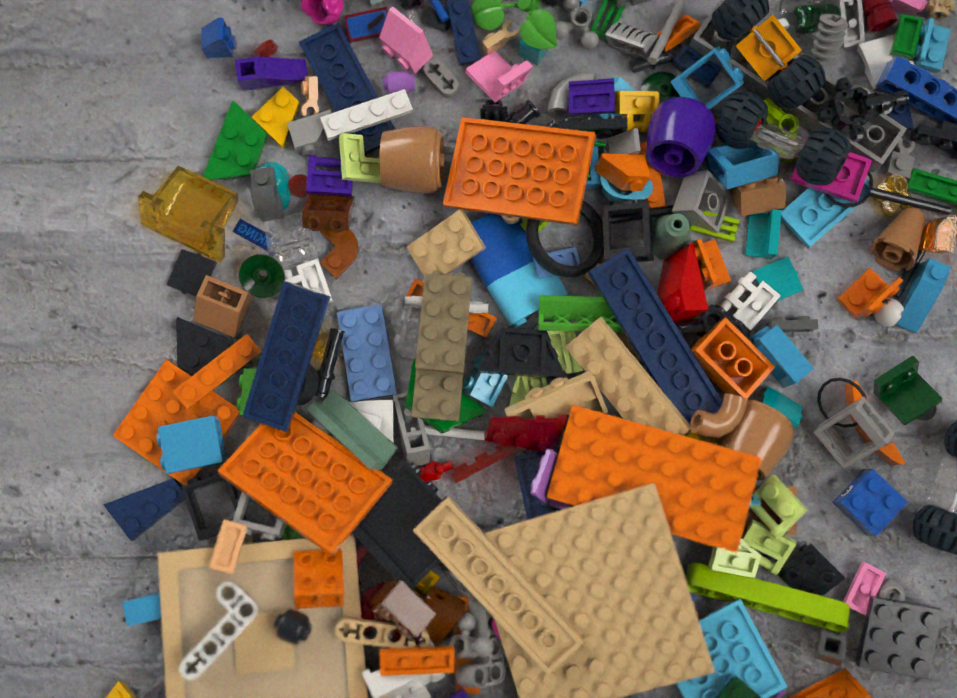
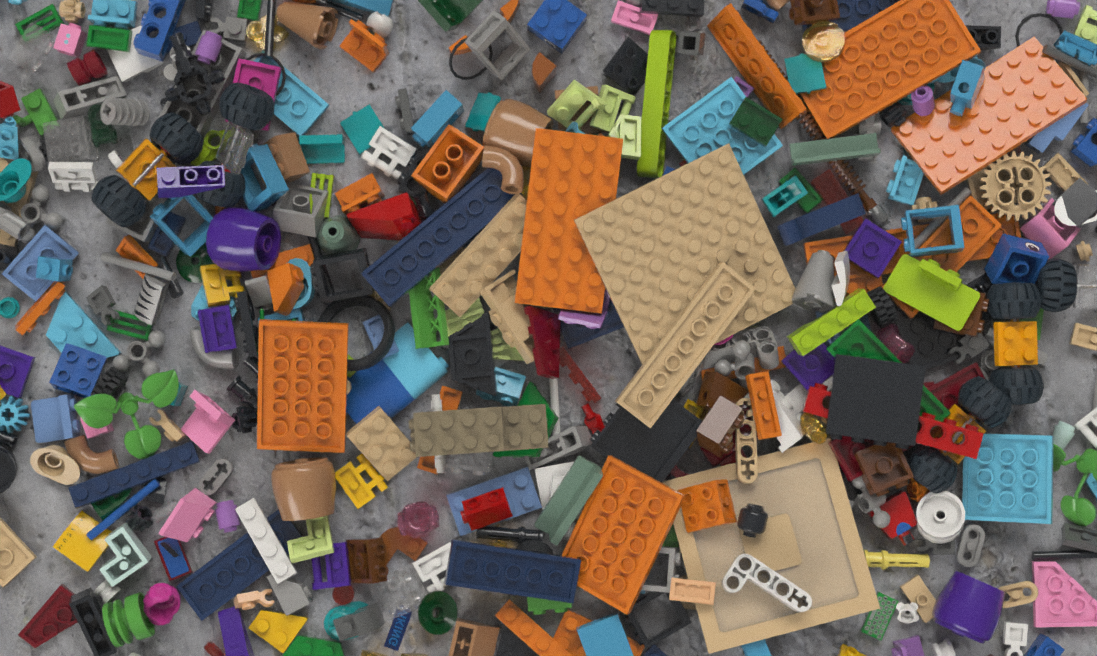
camera: 100 degrees left, 5 degrees up
none -> dark purple slope [156,165,225,198]
none -> medium lavender brick [195,31,223,65]
none -> yellow plate [335,453,388,509]
none -> clear pink hair [397,501,440,539]
none -> red brick [460,487,513,531]
none -> dark orange brick [532,52,556,93]

